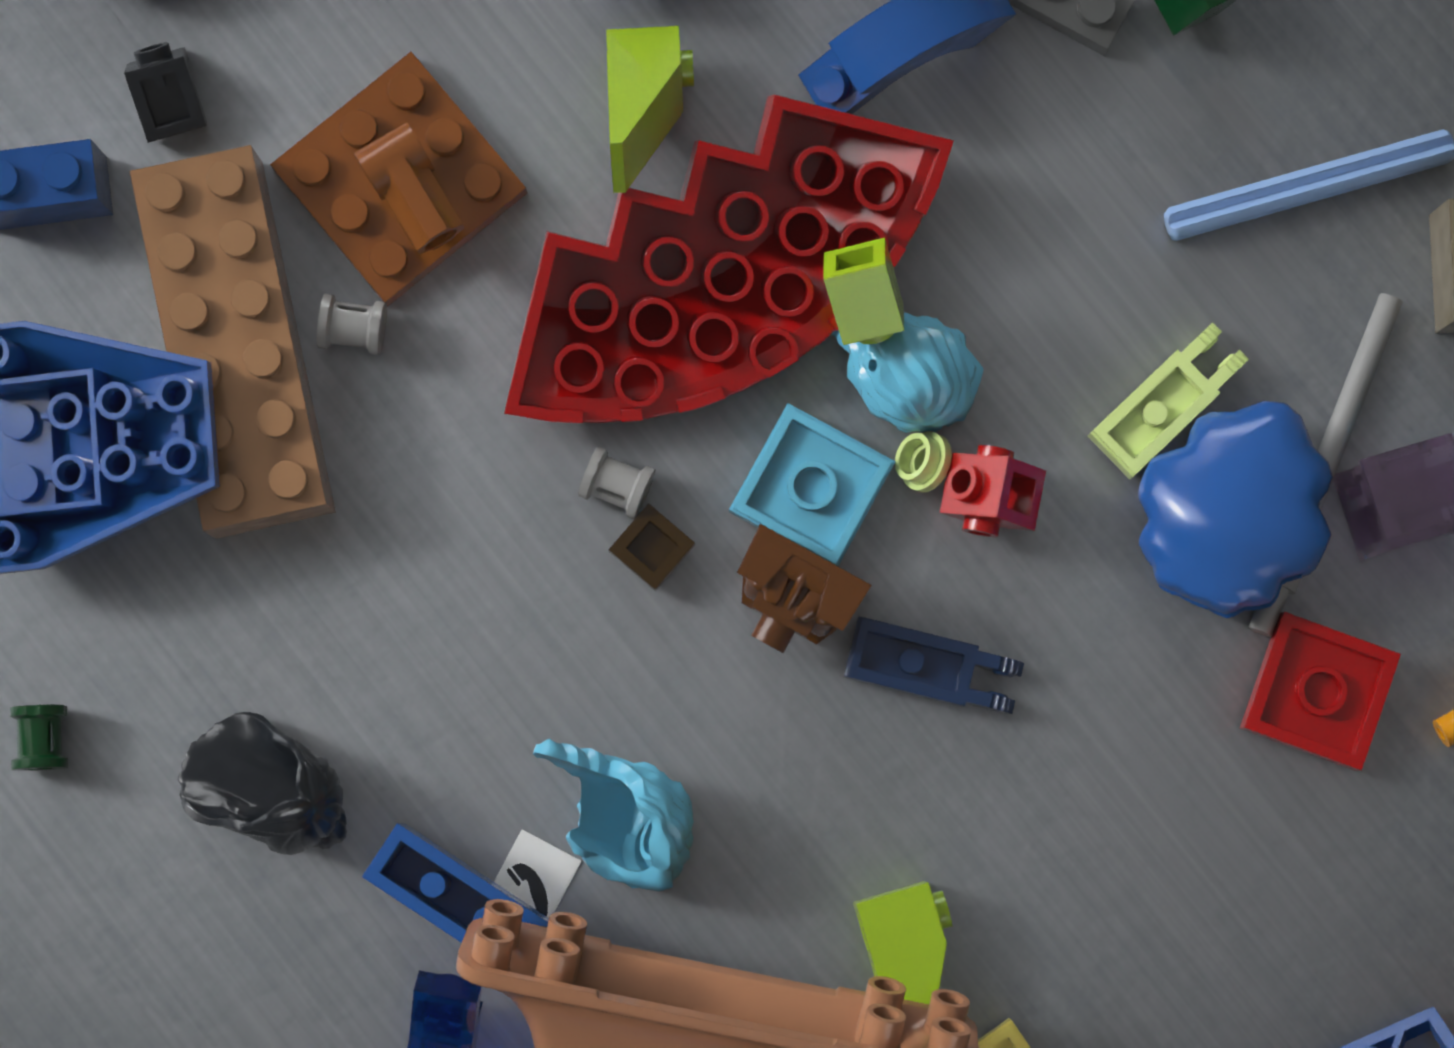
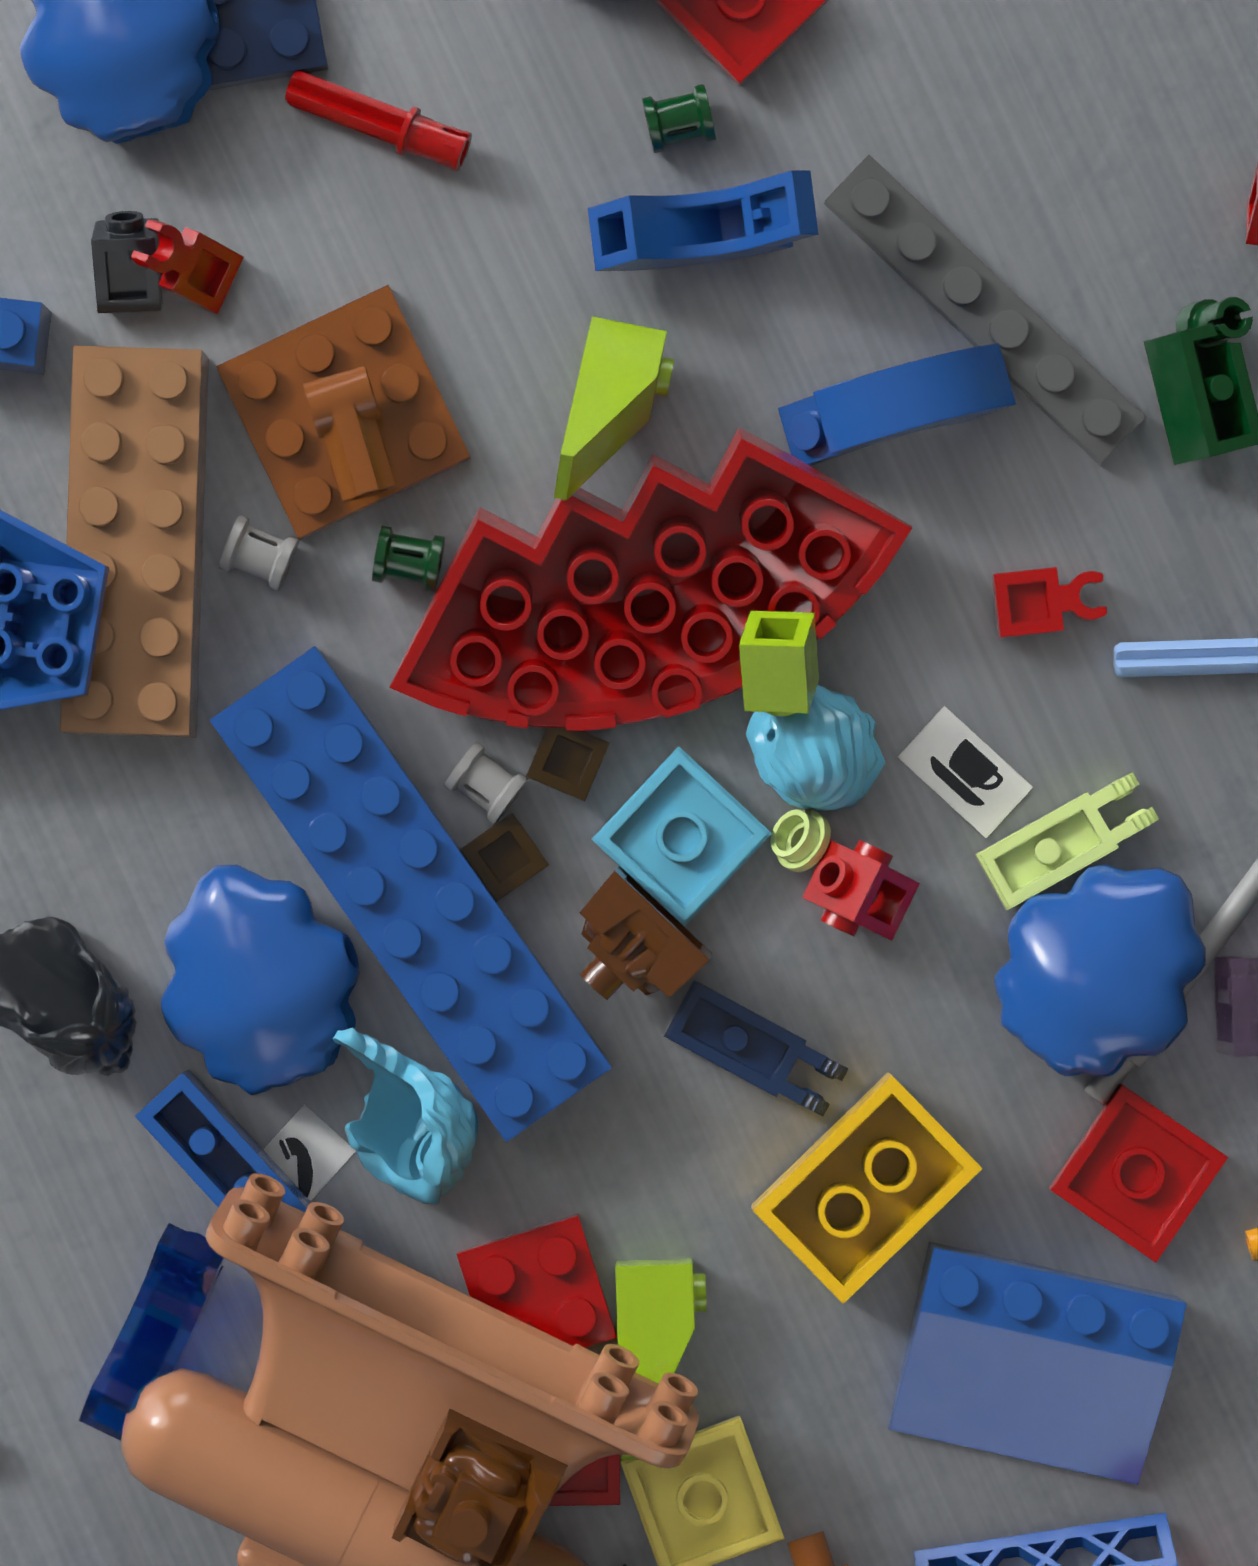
camera: 20 degrees right, 5 degrees up
none -> red plate [131,220,244,314]
none -> blue piece [161,865,360,1095]
none -> blue brick [210,646,612,1142]
none -> dark green bush [372,525,445,593]
none -> red plate [456,1213,617,1348]
none -> dark brown plate [526,727,610,802]
none -> yellow brick [751,1072,983,1304]
none -> blue slope [888,1241,1187,1485]
none -> white sticker [898,706,1033,838]
none -> red plate [992,567,1107,639]

